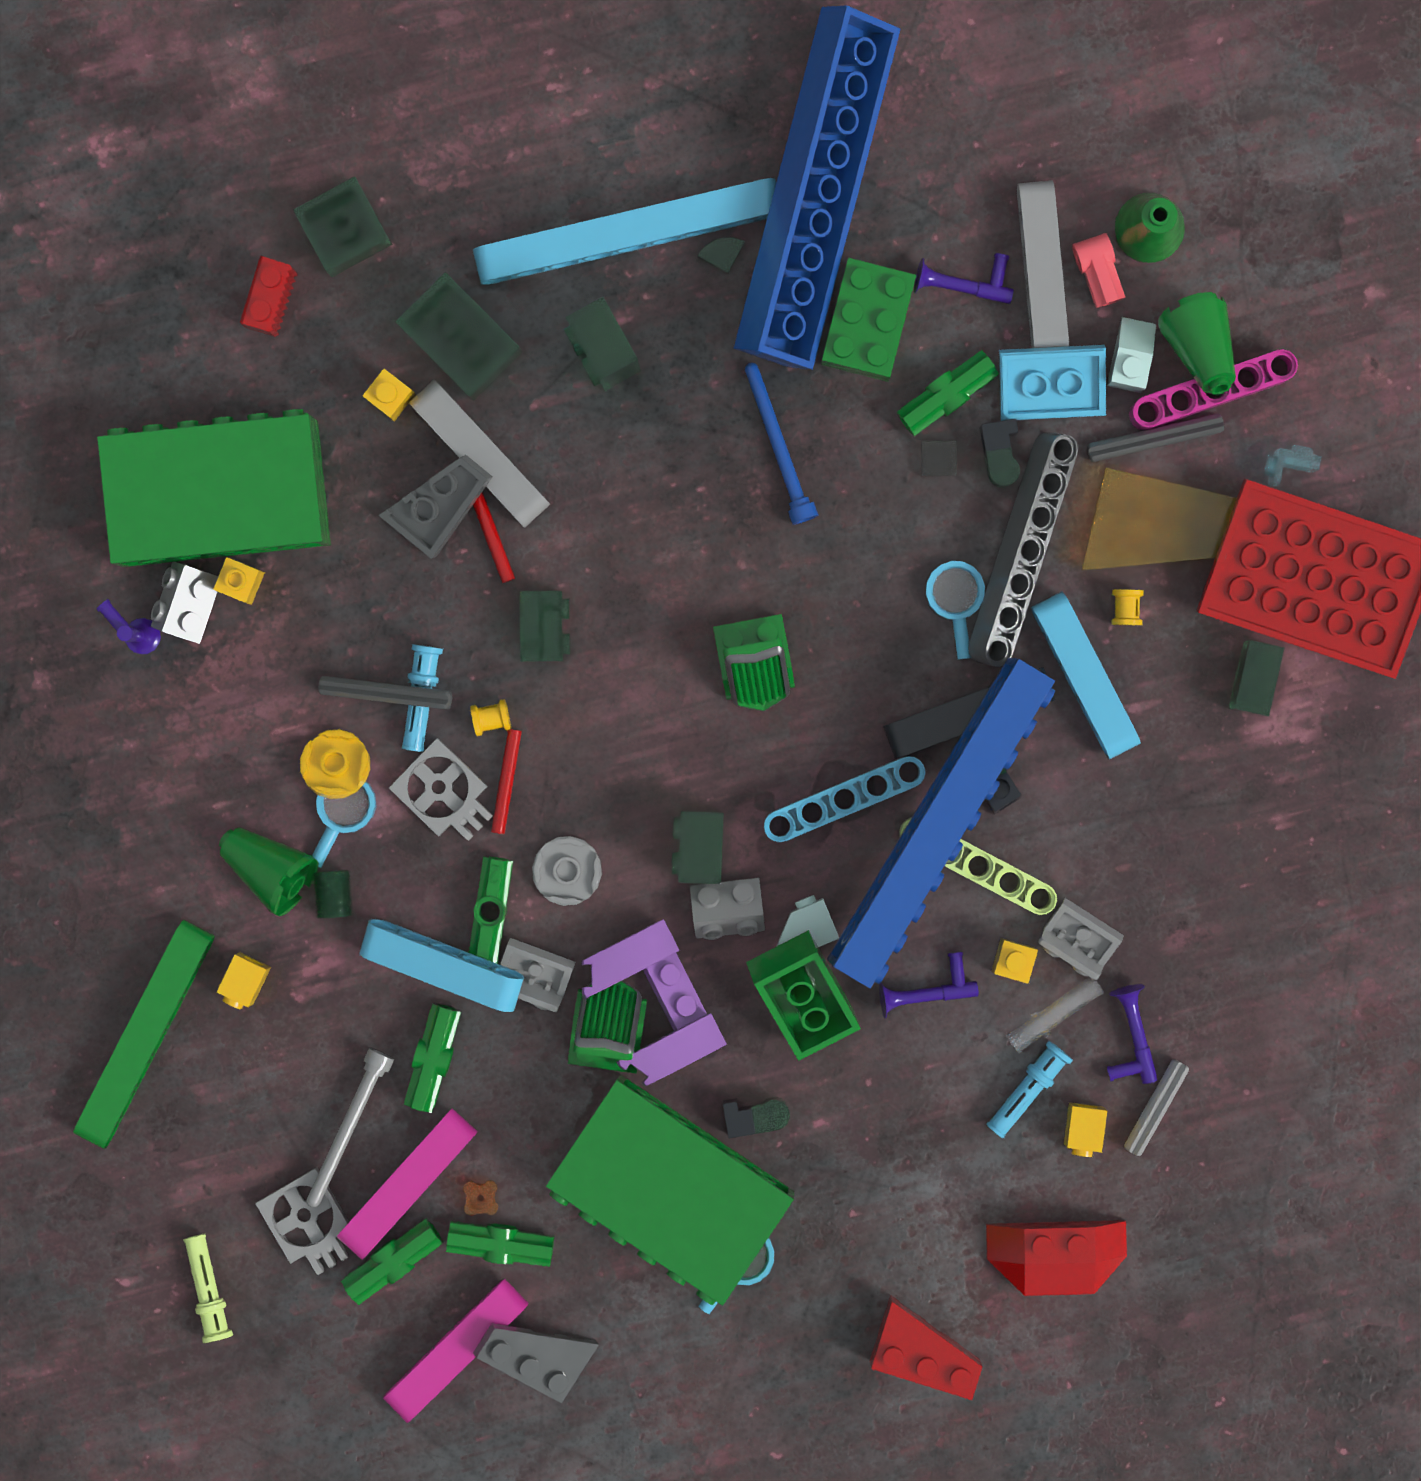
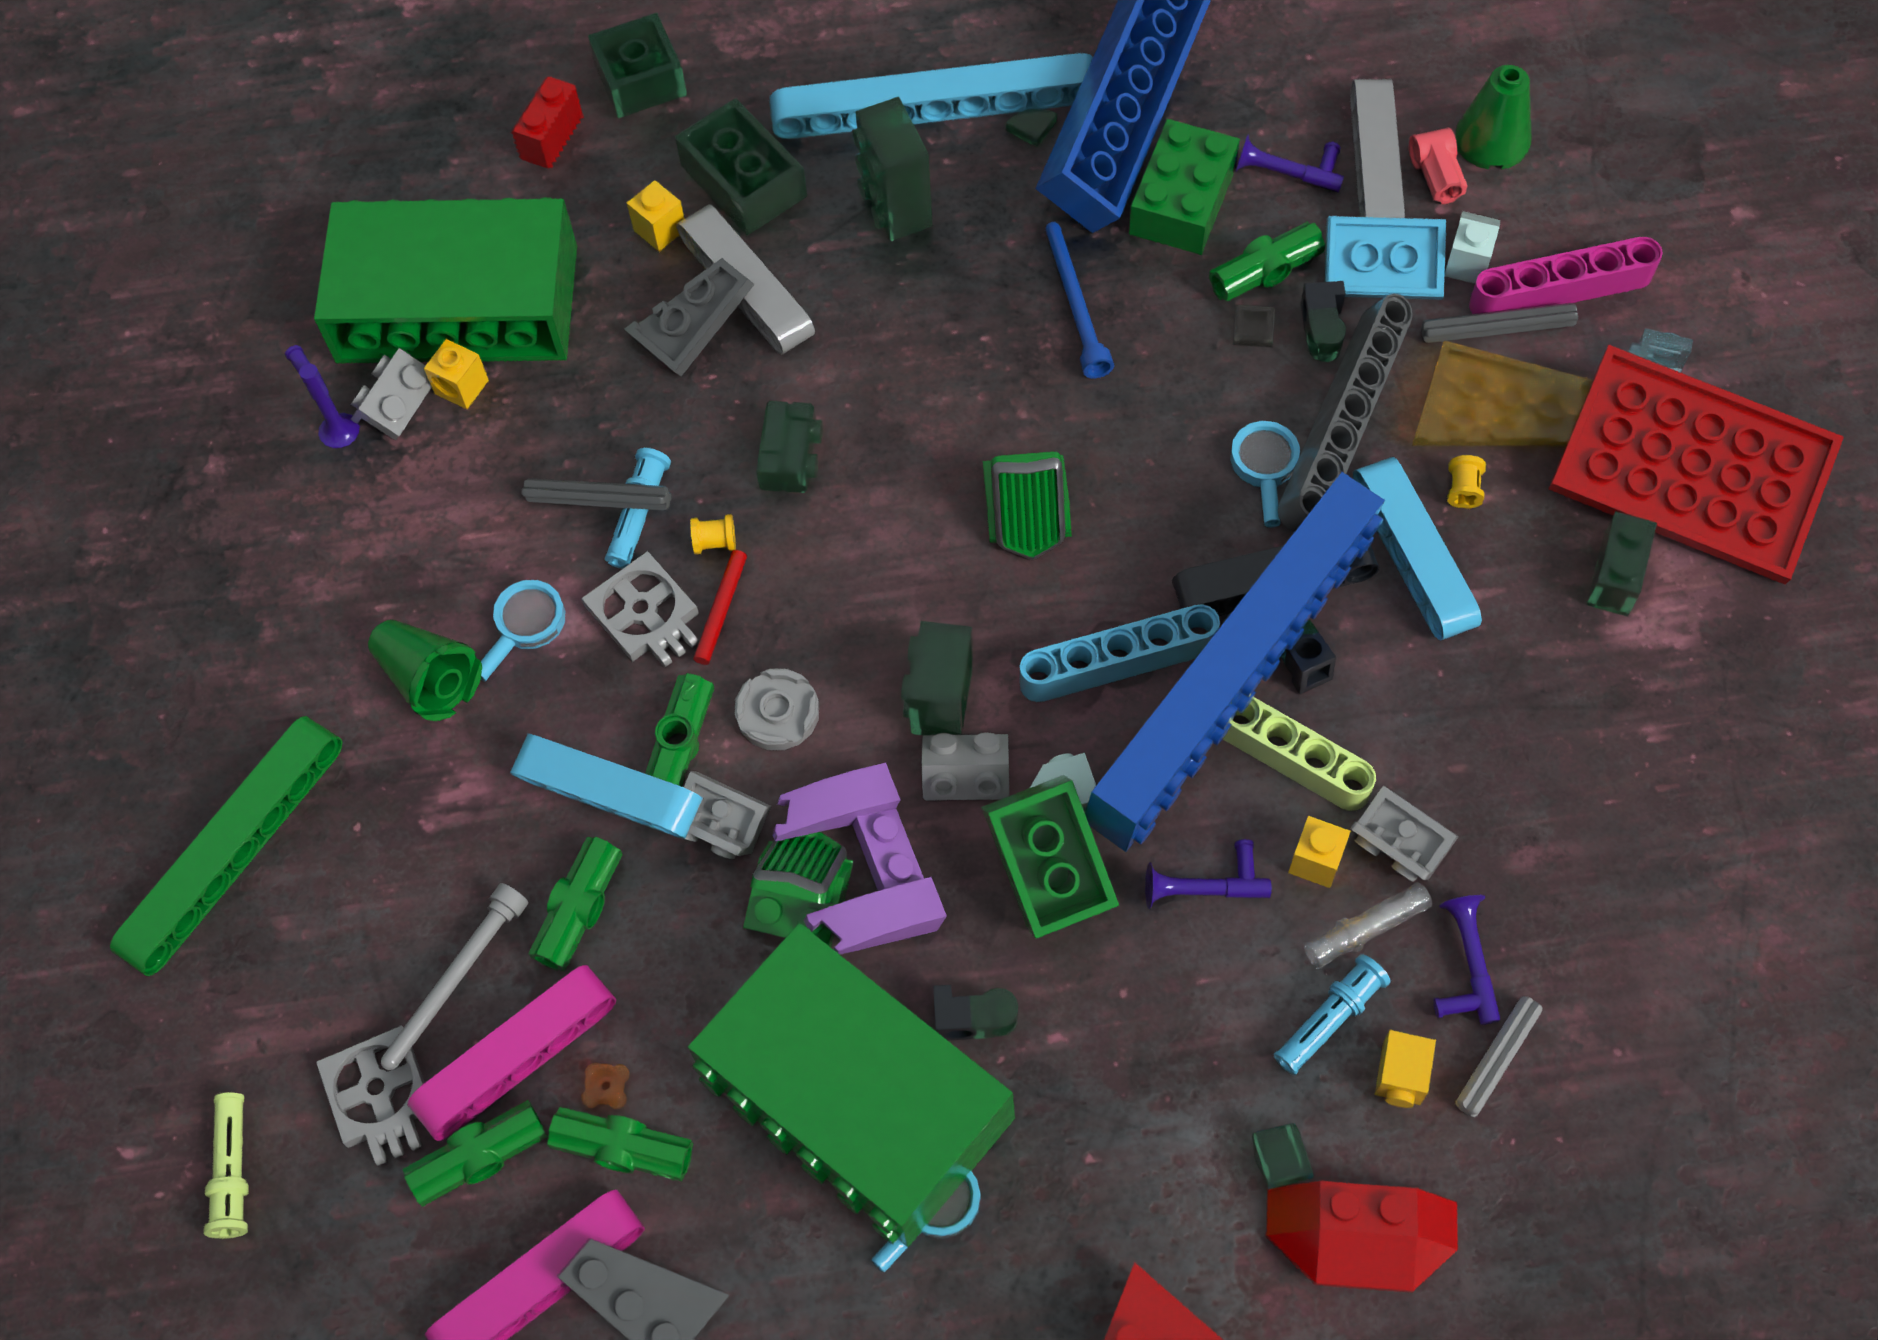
camera: 15 degrees right, 25 degrees down
yellow brick [217,952,271,1009] -> none
yellow tile [300,729,370,799] -> none
clear green piece [313,870,354,918] -> none
red bar [473,492,515,583] -> none
green cone [1158,292,1236,395] -> none
none -> clear green slope [1252,1123,1314,1189]

